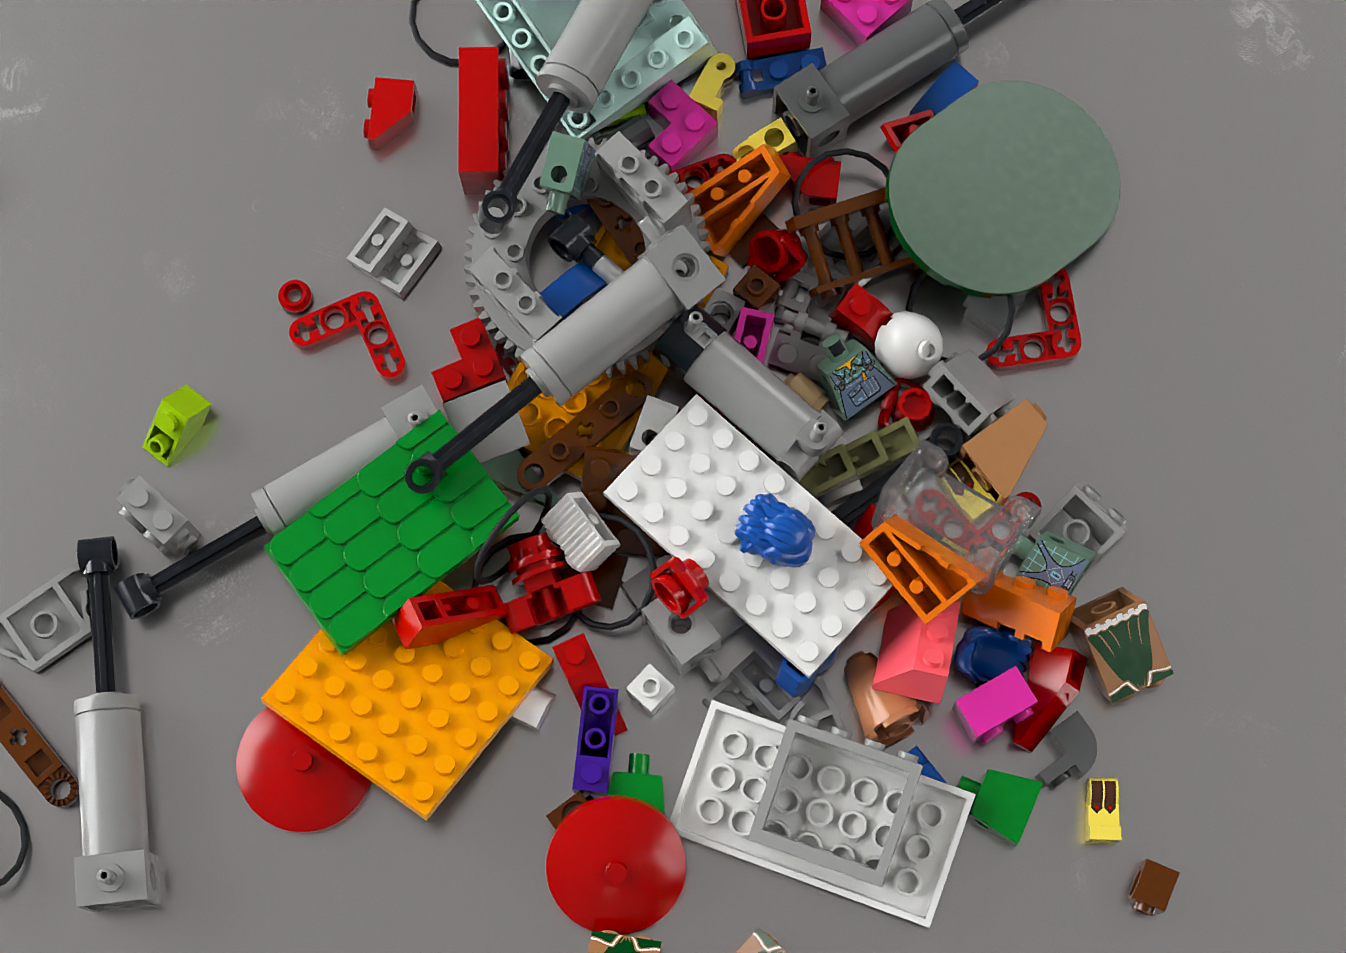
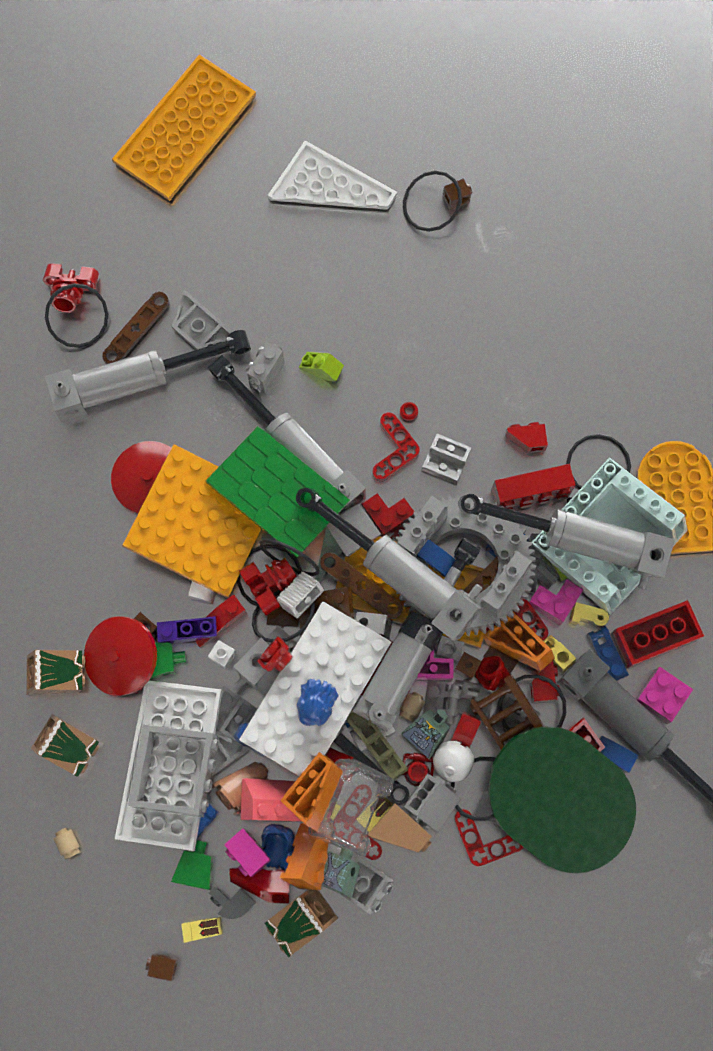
camera: 75 degrees right, 0 degrees up
red slope [392,584,508,650] -> none
sand green torso [540,131,596,216] -> none

